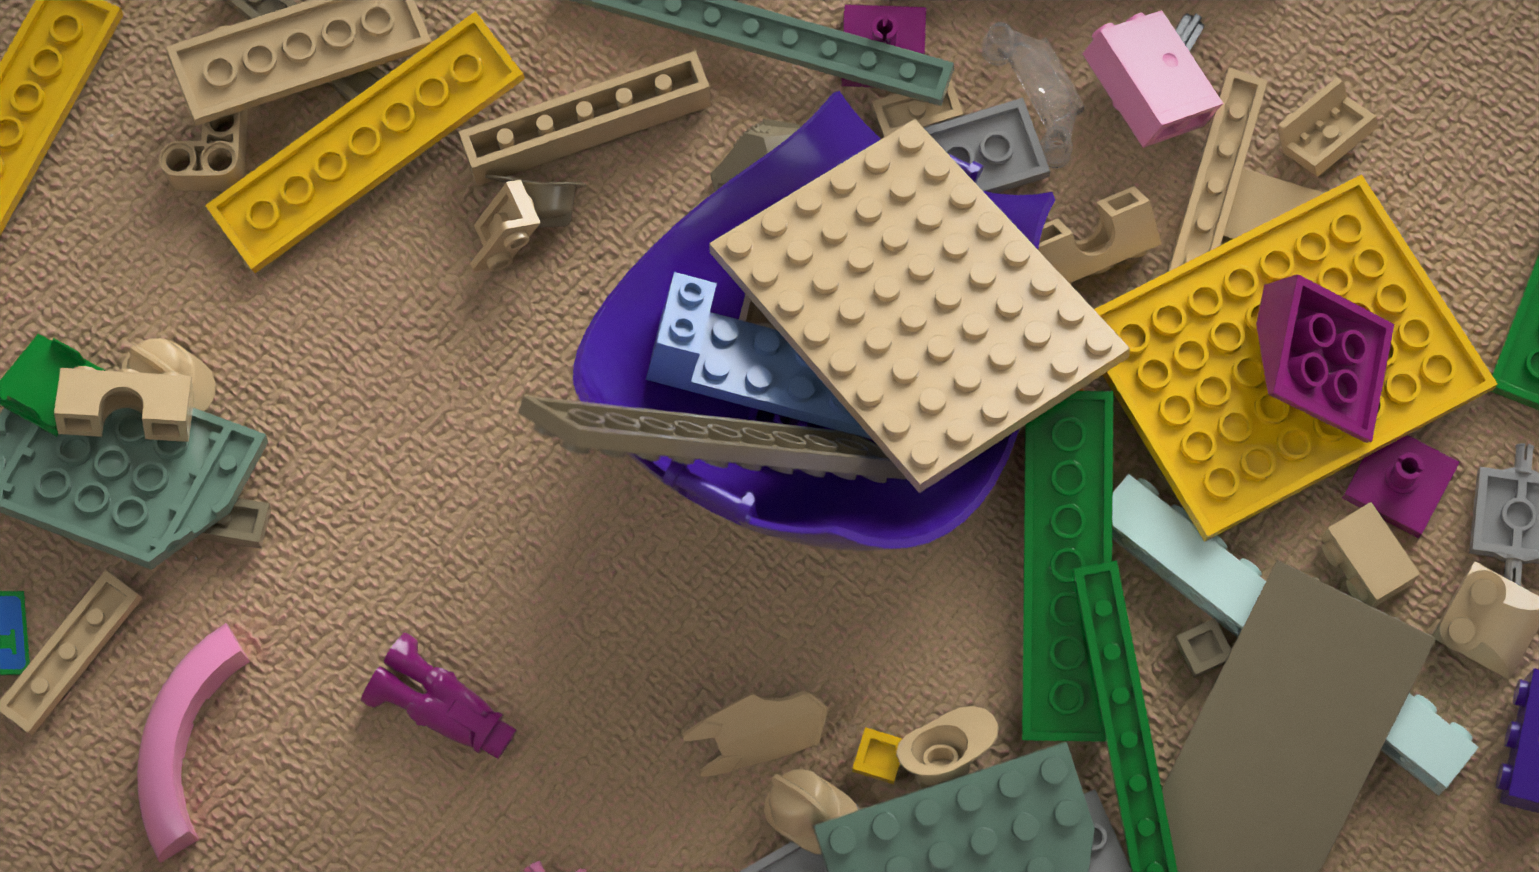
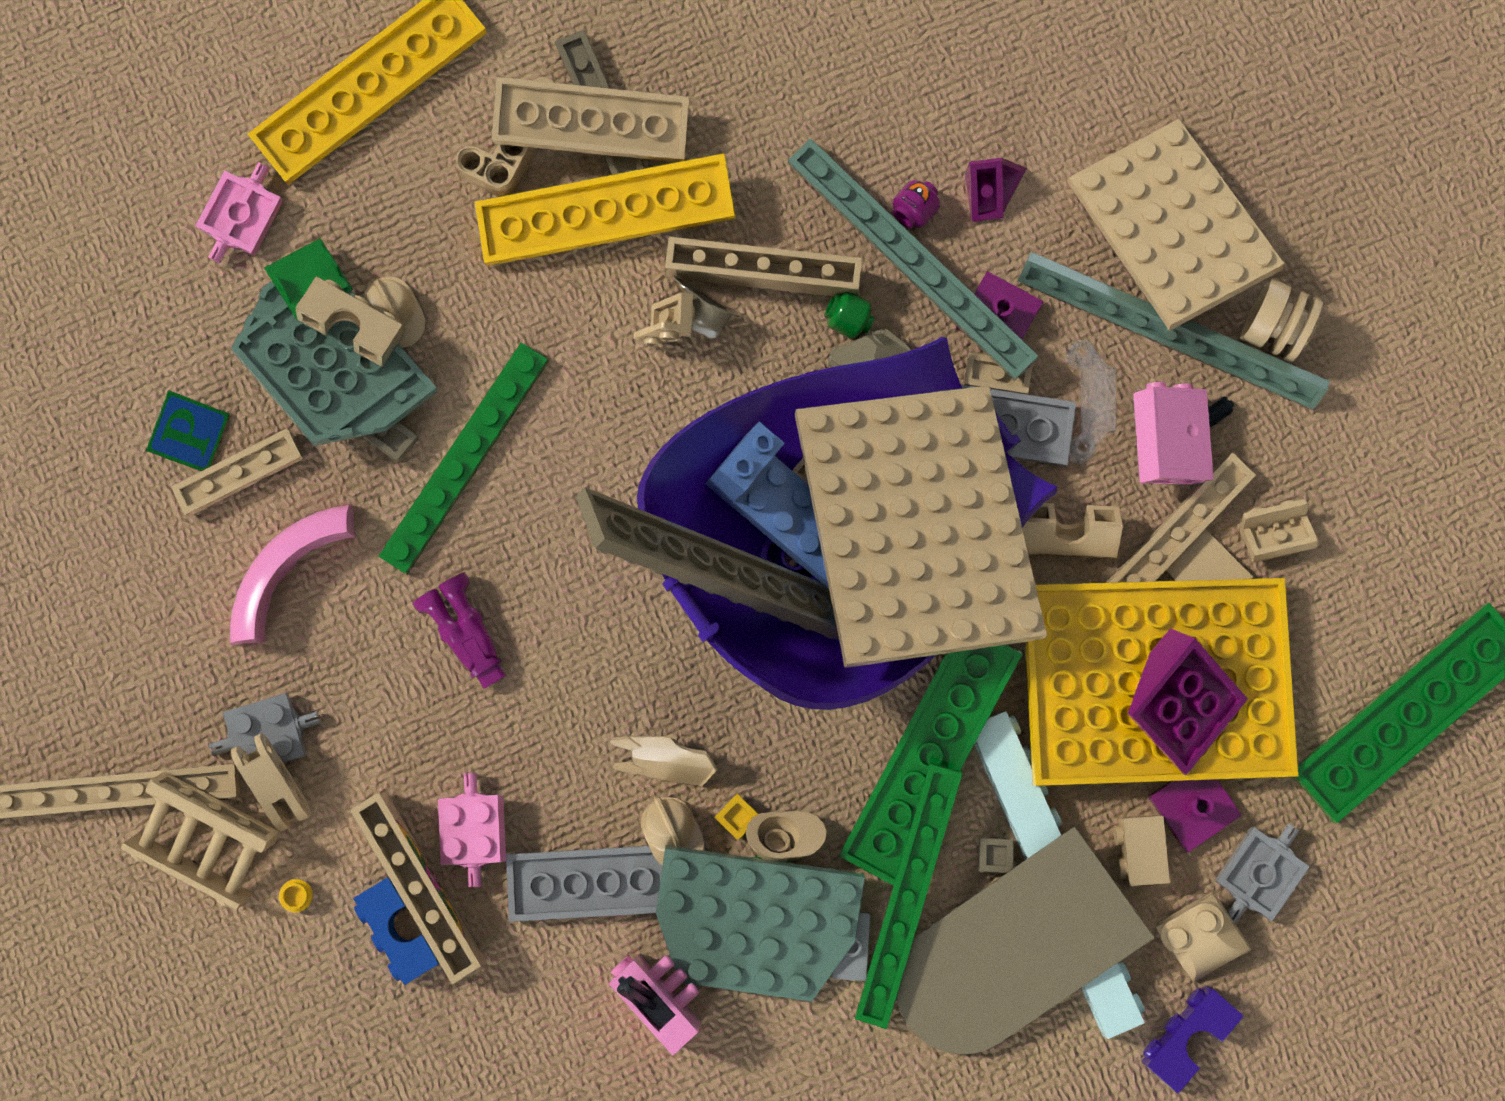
camera: 30 degrees right, 10 degrees up
none -> green plate [378,342,549,575]
none -> green head [824,292,874,339]

